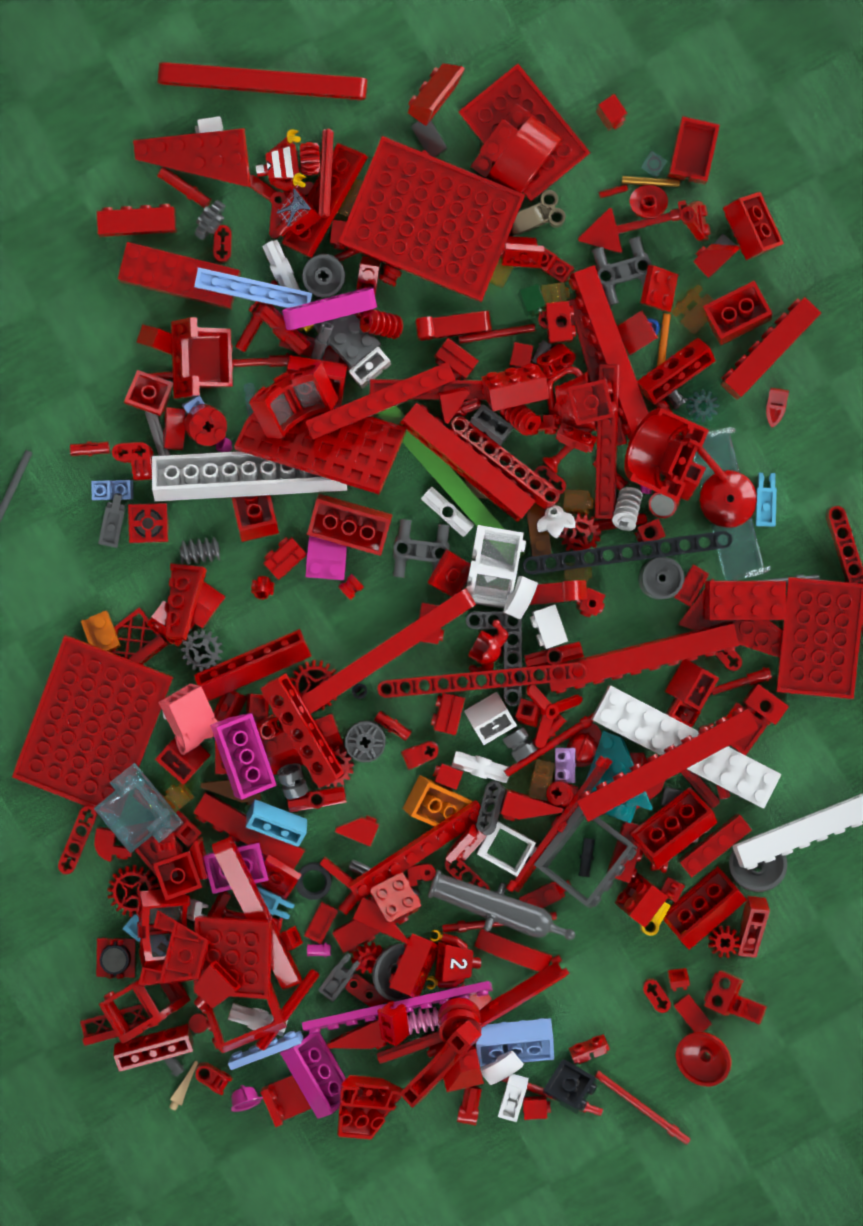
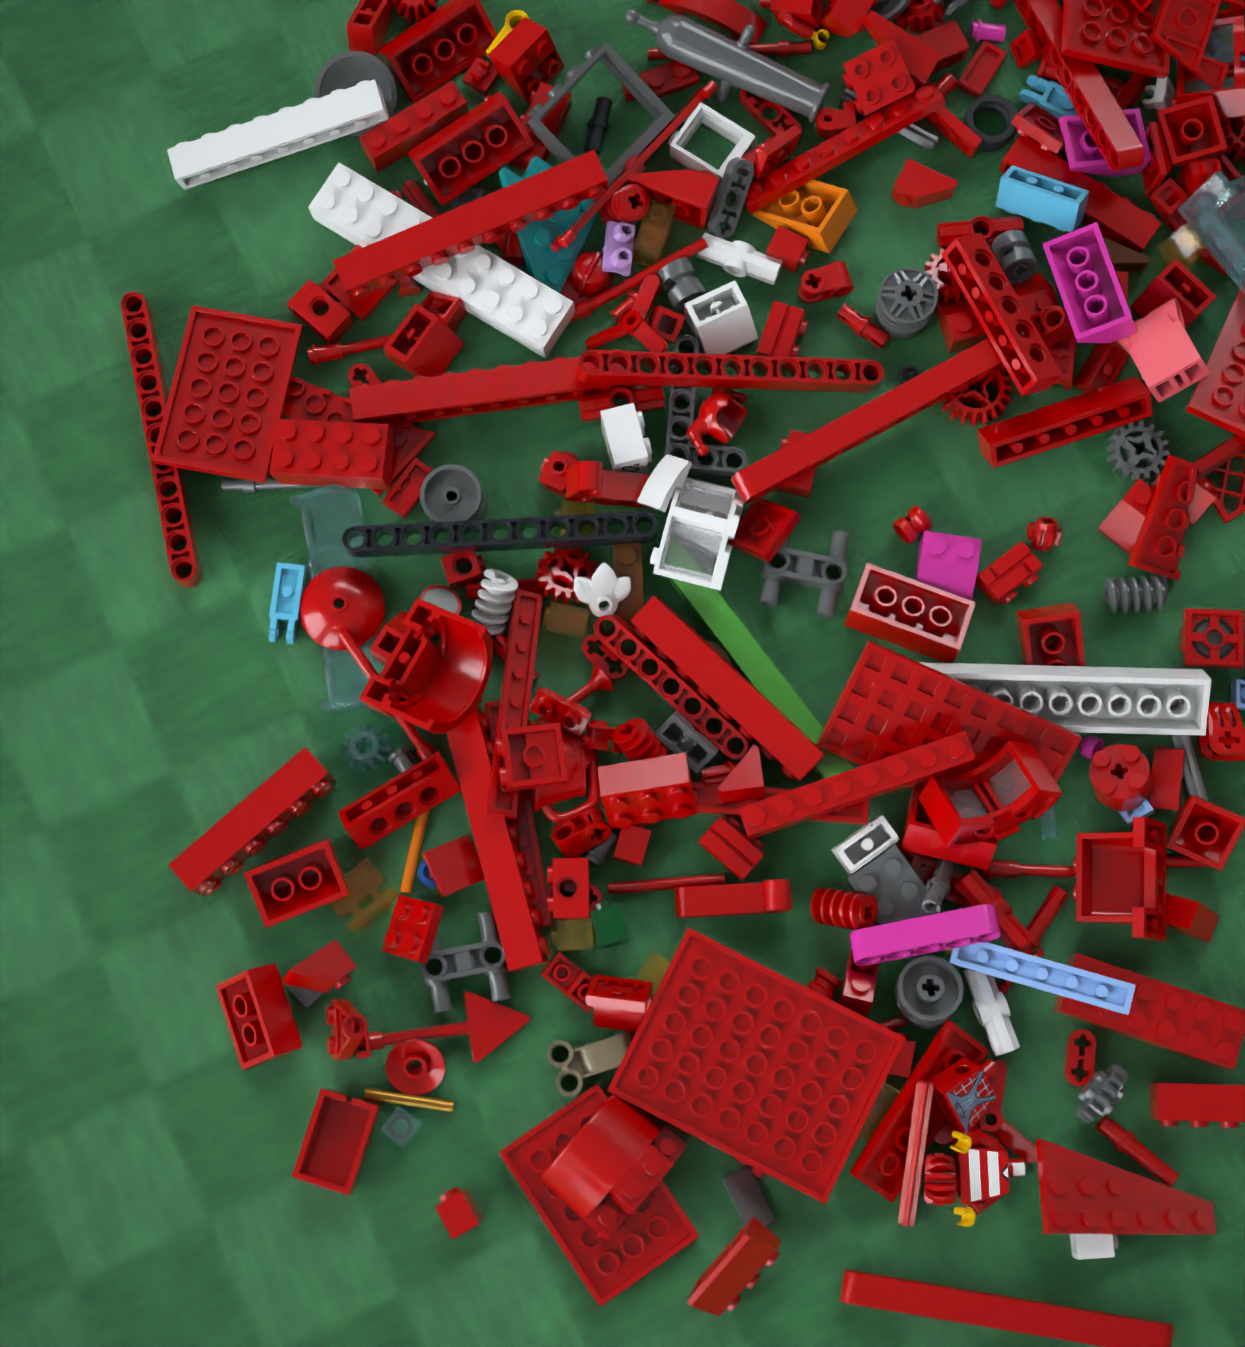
camera: 170 degrees left, 10 degrees down
white piece [421,487,474,537] -> none
red piece [598,184,628,199] -> none
red plate [766,387,789,427] -> none

